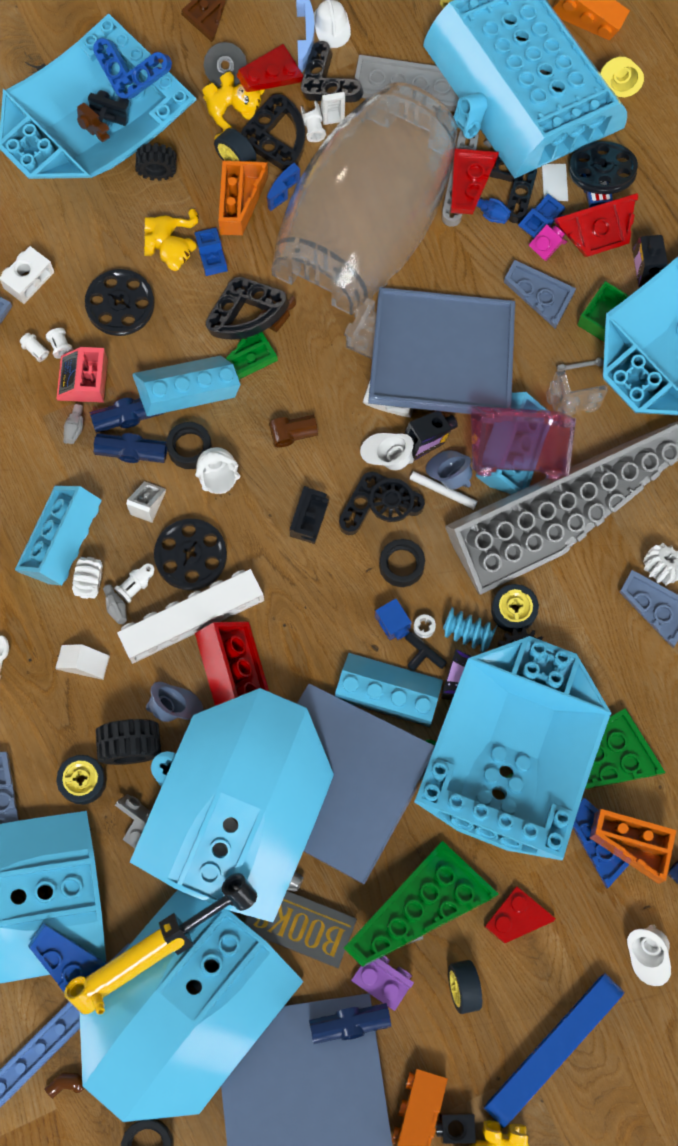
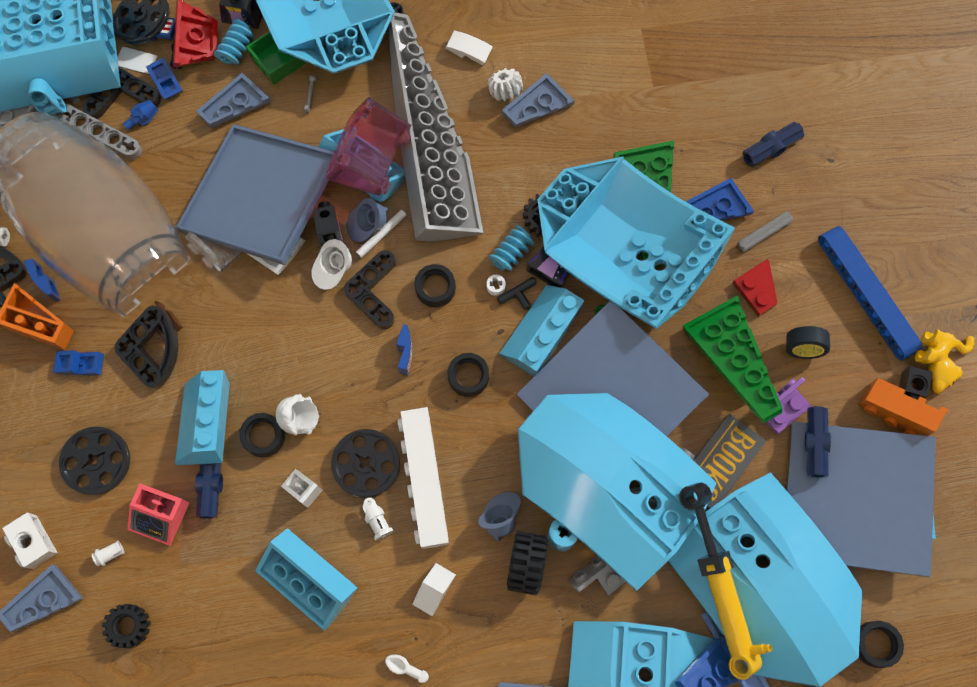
camera: 70 degrees left, 0 degrees up
white bush [46,328,73,359] -> none
wheel [56,755,107,805] -> none
light grey piece [64,404,83,444] -> none
white gear [72,557,103,599] -> none
dark blue piece [93,433,167,463] -> none
light grey piece [103,585,127,625] -> none
yellow animal [144,209,199,271] -> none
red slope [195,622,269,706] -> none
green wing [226,332,278,380] -> none
reddish brown piece [269,415,318,448] -> none
black hinge [289,486,329,544] -> none
black wheel [369,478,414,522] -> none
blue brick [375,599,412,640] -> none
red wing [450,149,499,215] -> none
wheel [491,584,539,632] -> none
dark pink bracket [529,224,568,261] -> none
clear bracket [546,370,608,417] -> none
orange wedge [589,809,677,884] -> none
white piece [627,925,671,986] -> none
none -> medium azure piece [214,19,255,65]
none -> blue slope [396,324,412,375]
none -> black tyre [447,353,489,397]
none -> light grey axle [737,212,793,252]

